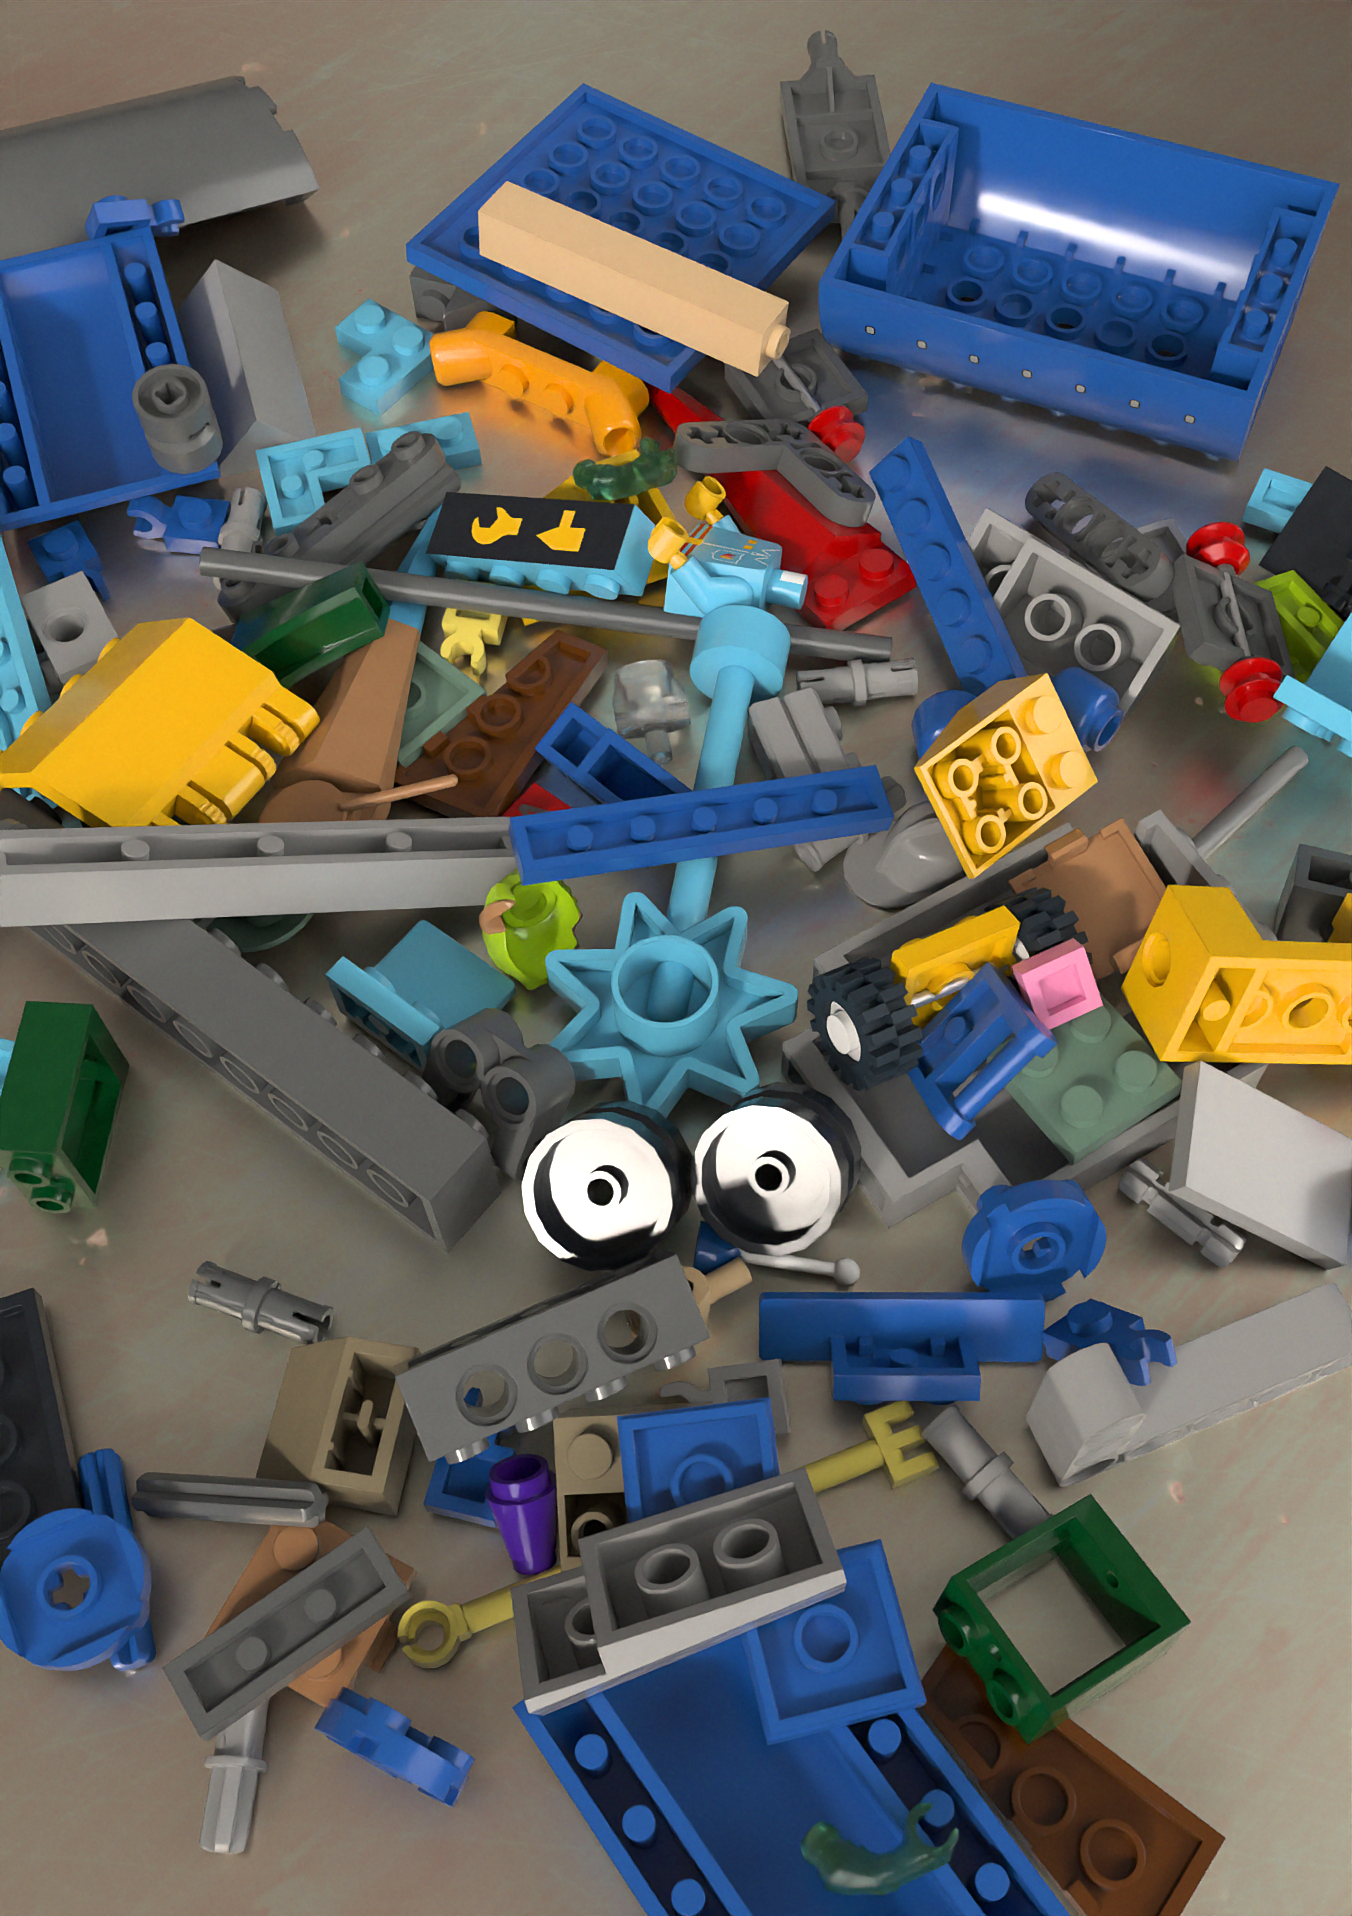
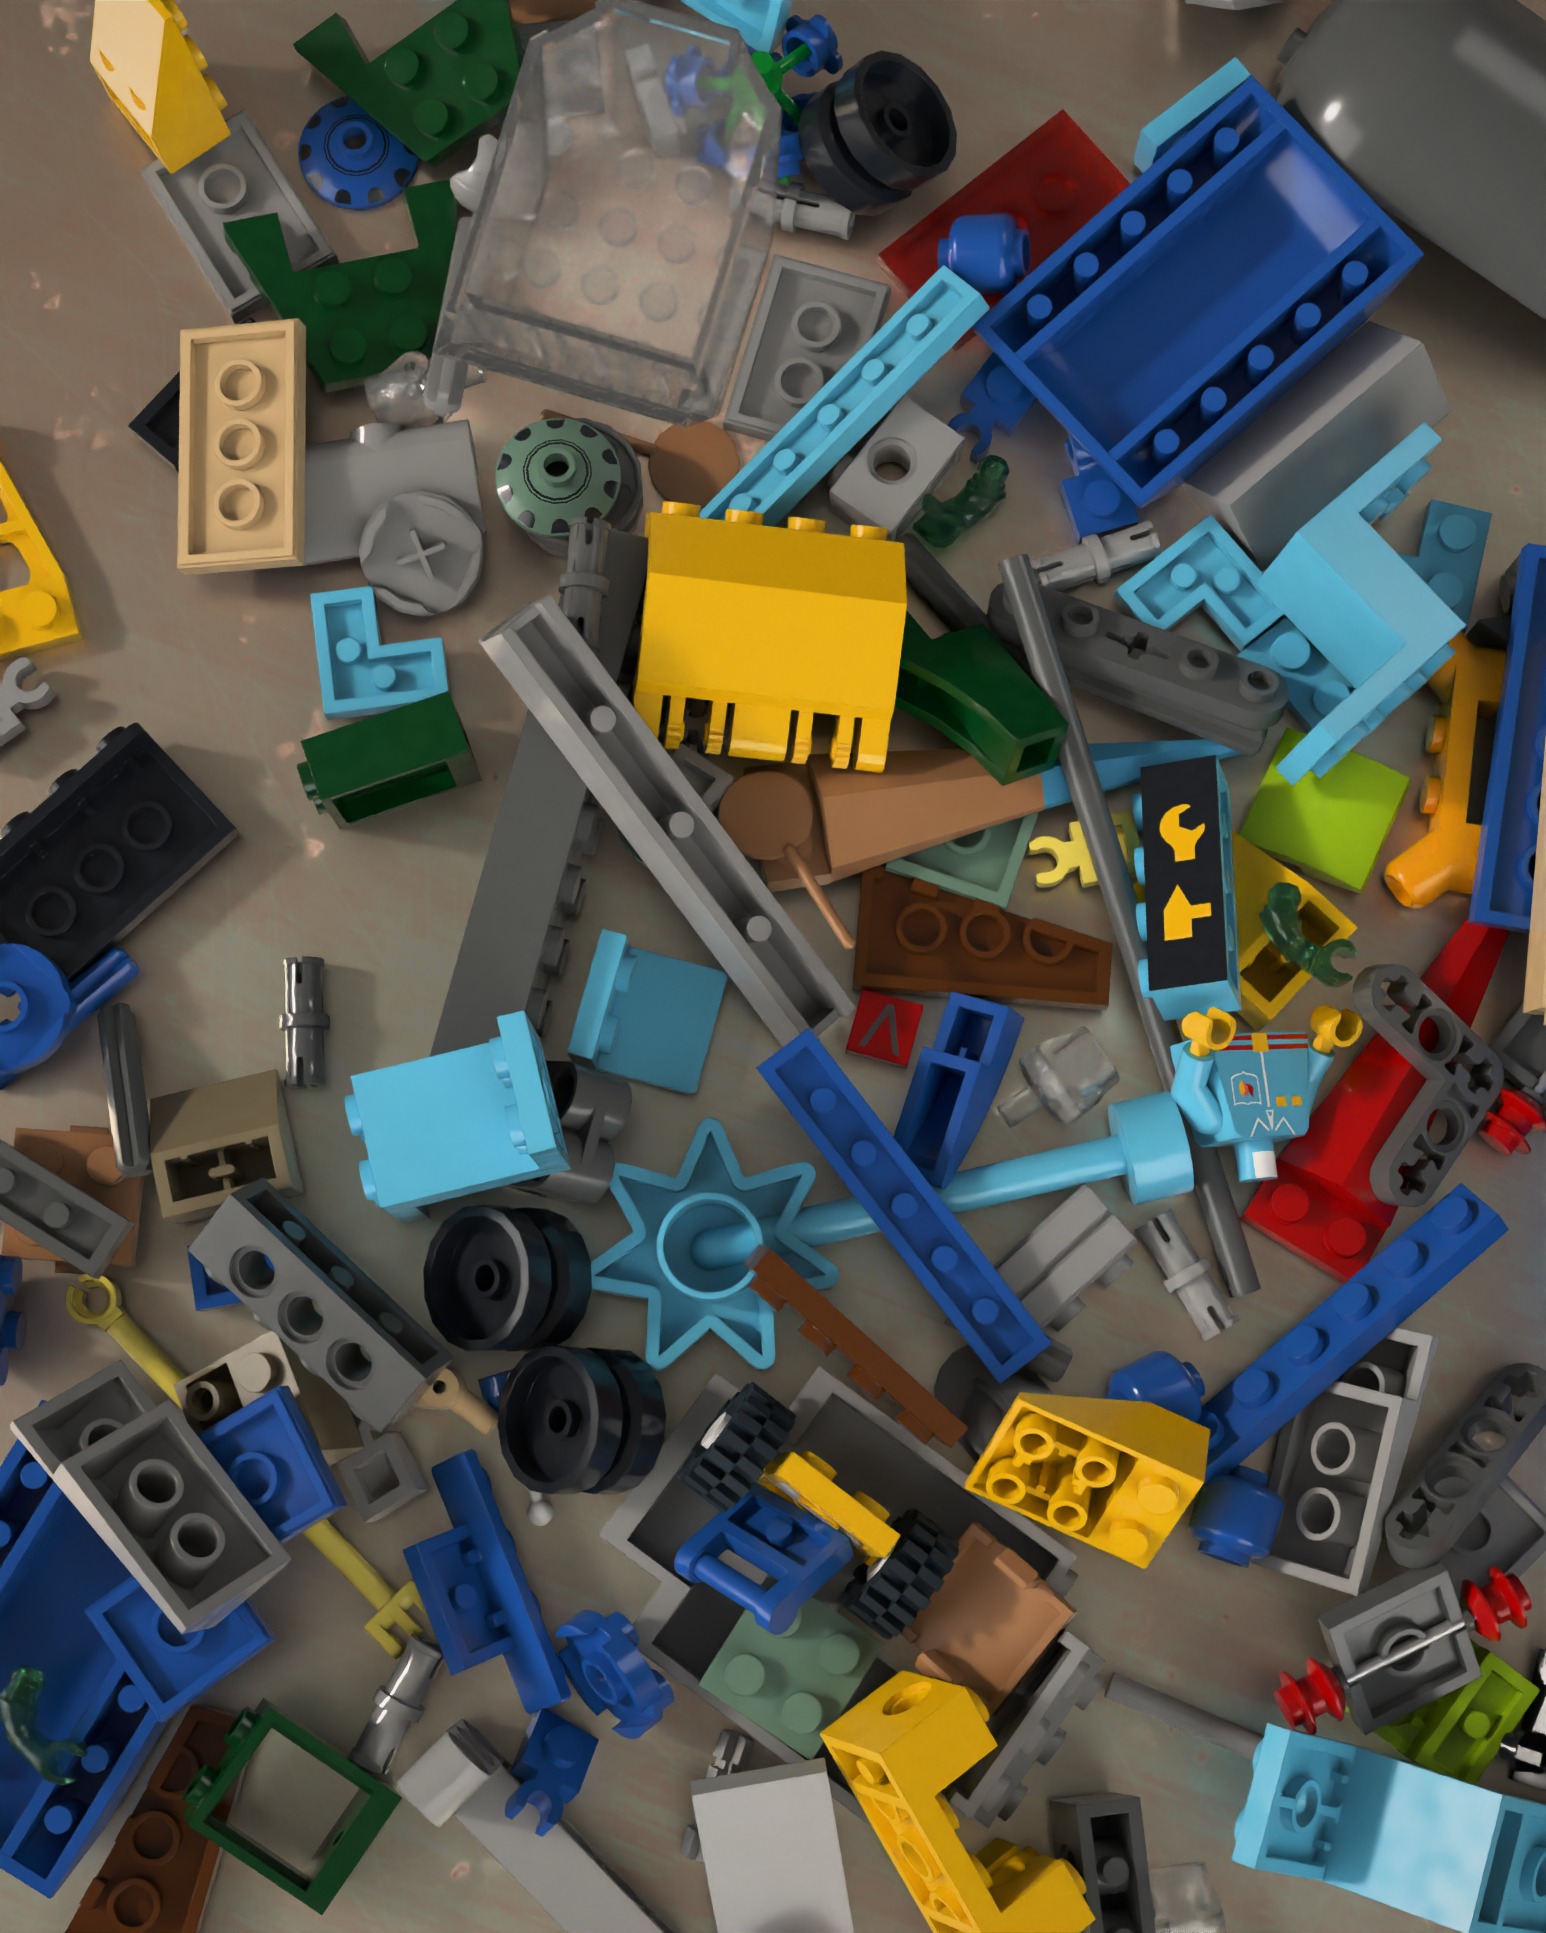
camera: 65 degrees right, 20 degrees up
blue plate [84,195,185,240] -> none
dark grey wheel [132,364,223,474] -> none
lime hair [479,868,583,990] -> none
dark purple cone [484,1454,557,1575] -> none
bright pink tile [1012,938,1103,1030] -> none
none -> medium azure bracket [344,1010,571,1225]
none -> reddish brown wing [742,1244,968,1448]
none -> clear green piece [912,455,1010,548]
none -> lime slope [1239,727,1411,895]
none -> medium azure bracket [1255,422,1466,786]

